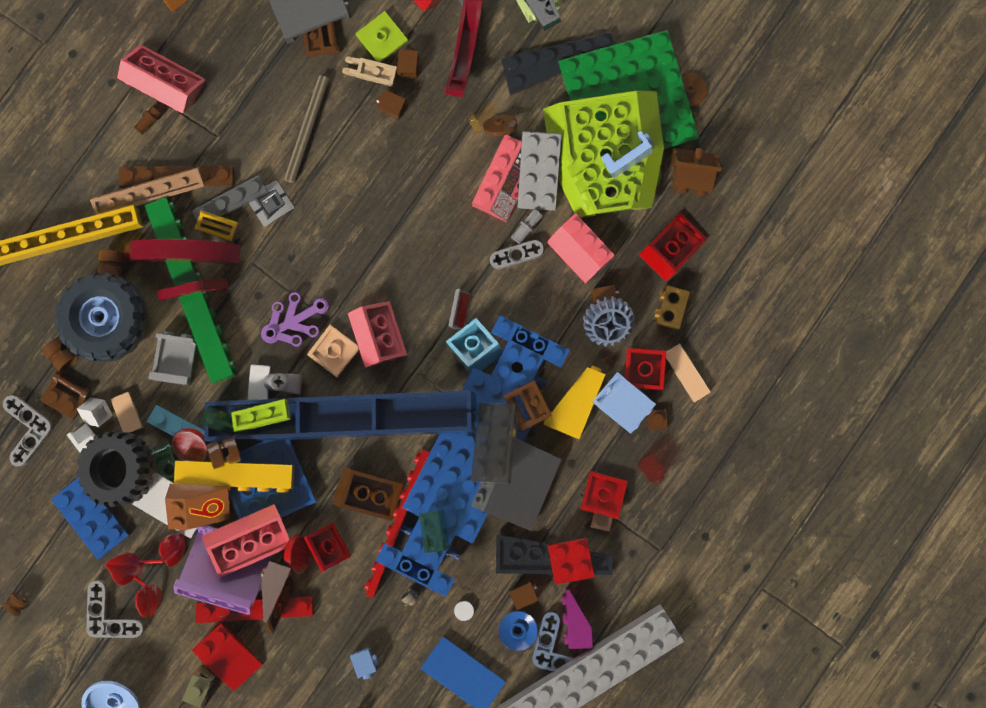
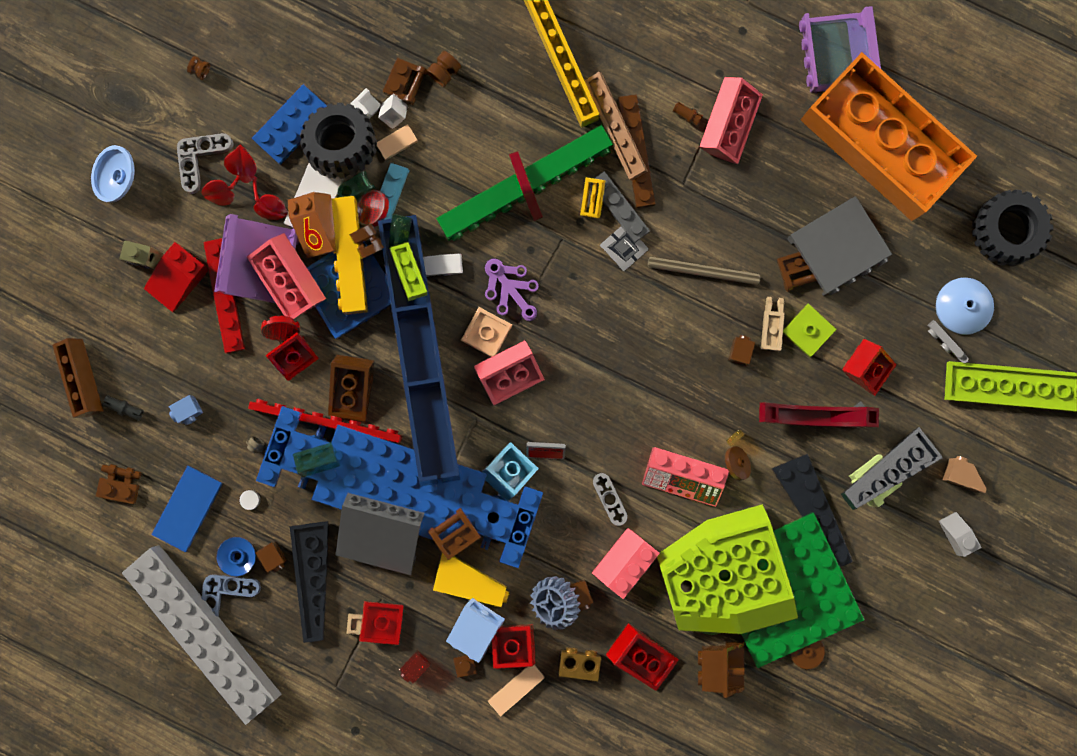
camera: 80 degrees right, 0 degrees up
light grey beam [3,395,53,466] -> none
black wheel [55,273,148,362] -> none
reddish brown wheel [97,250,124,278] -> none
dark red arch [124,239,241,265] -> none
light grey panel [148,331,197,386] -> none
reddish brown slope [261,561,296,635] -> none
light grey piece [263,373,303,394] -> none
reddish brown brick [397,47,419,78] -> none
clear smoke plate [471,403,518,484] -> none
light grey axle [511,209,542,244] -> none
light grey plate [517,131,561,210] -> none
red brick [548,538,594,585] -> none
magenta slope [562,588,593,649] -> none
light blue panel [601,131,654,179] -> none

